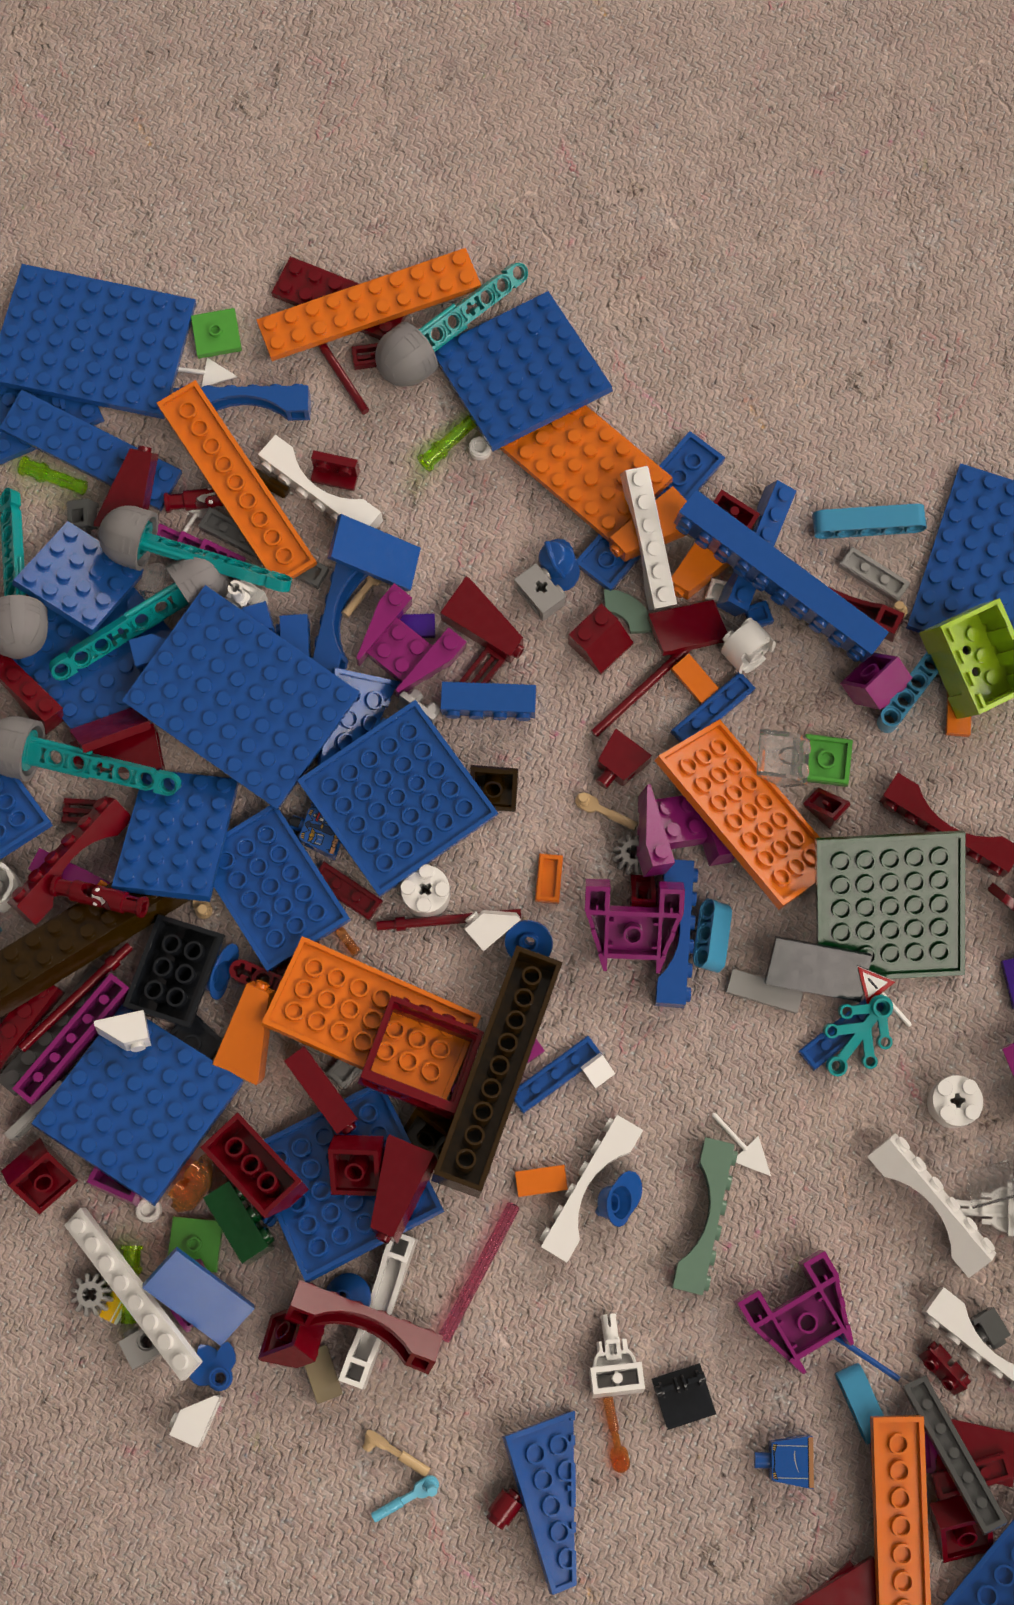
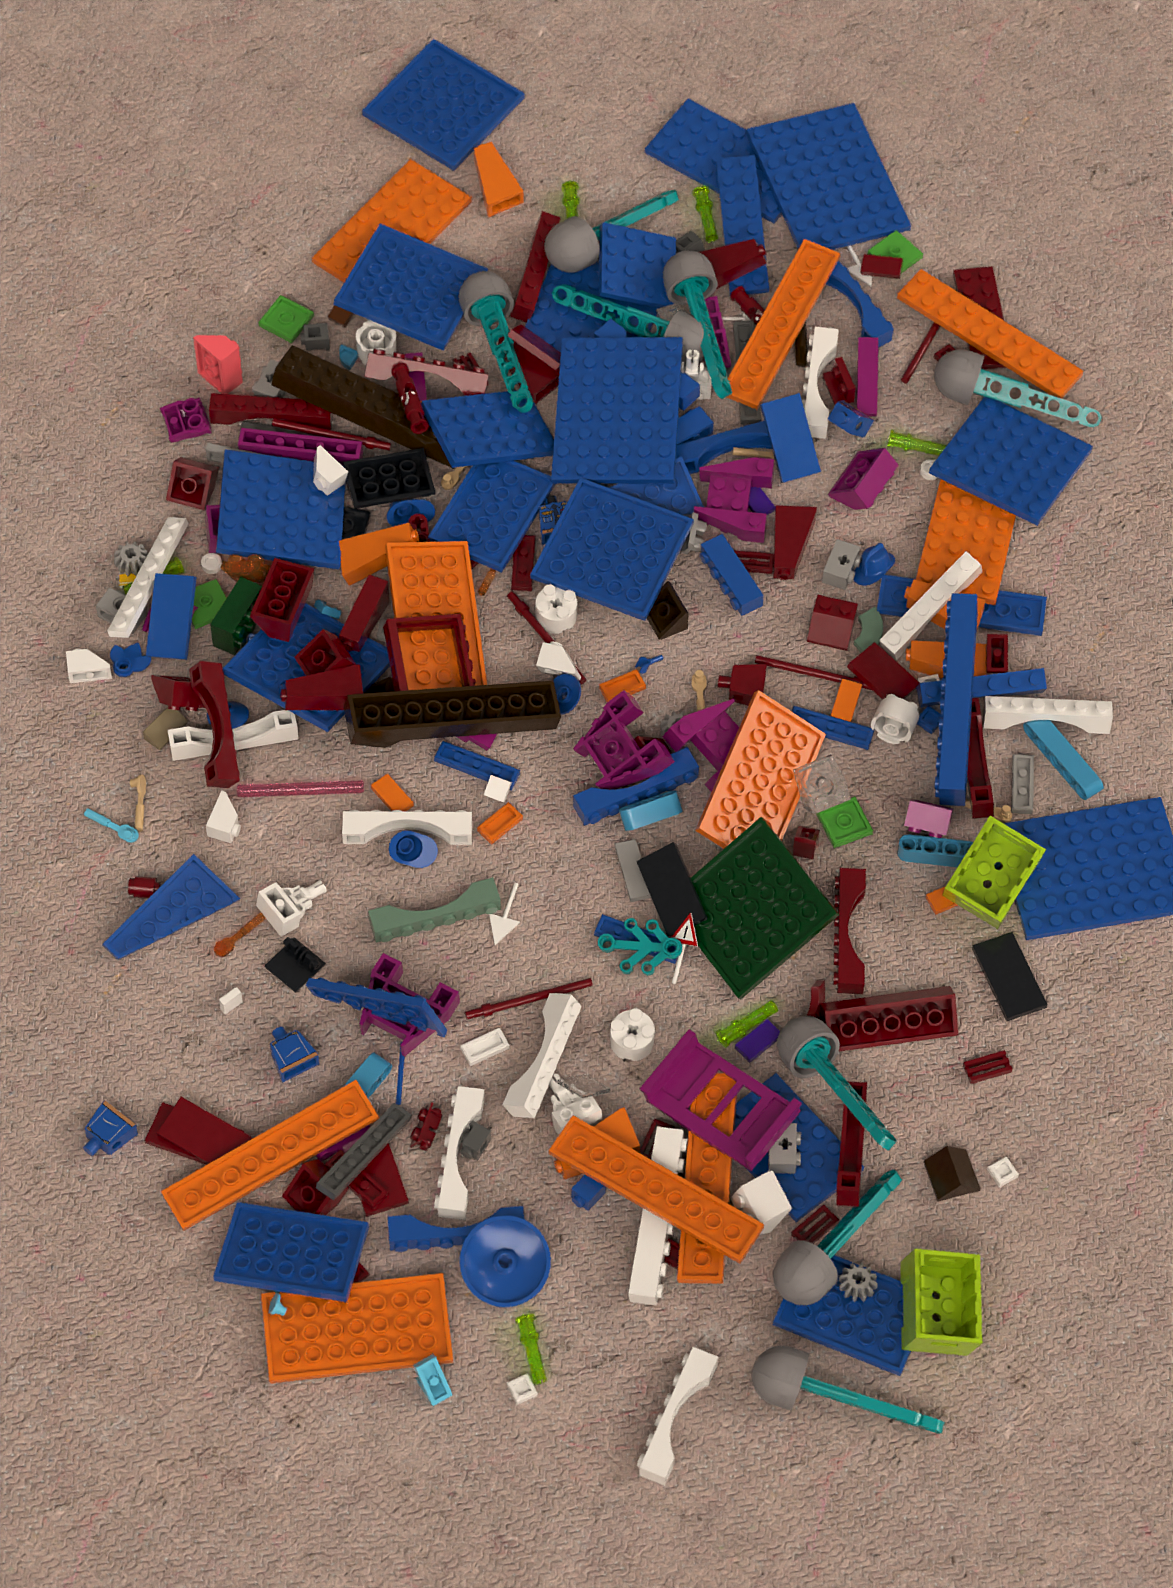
camera: 55 degrees right, 15 degrees down
none -> white slope [206,791,241,843]
none -> white tile [219,987,243,1015]
none -> blue wing [306,978,448,1038]
none -> dark azure tile [314,599,342,619]
none -> white tile [460,1027,510,1066]
none -> dark red bar [464,978,593,1020]
none -> orange tile [477,802,523,845]
none -> blue hand [635,655,663,674]
none -> clear neon green pin [716,1000,778,1048]
none -> blue torso [828,400,875,438]
none -> magenta slope [828,448,898,510]
none -> magenta slope [857,337,878,417]
none -> dark red tile [860,254,903,279]
none -> white arch [983,696,1113,734]

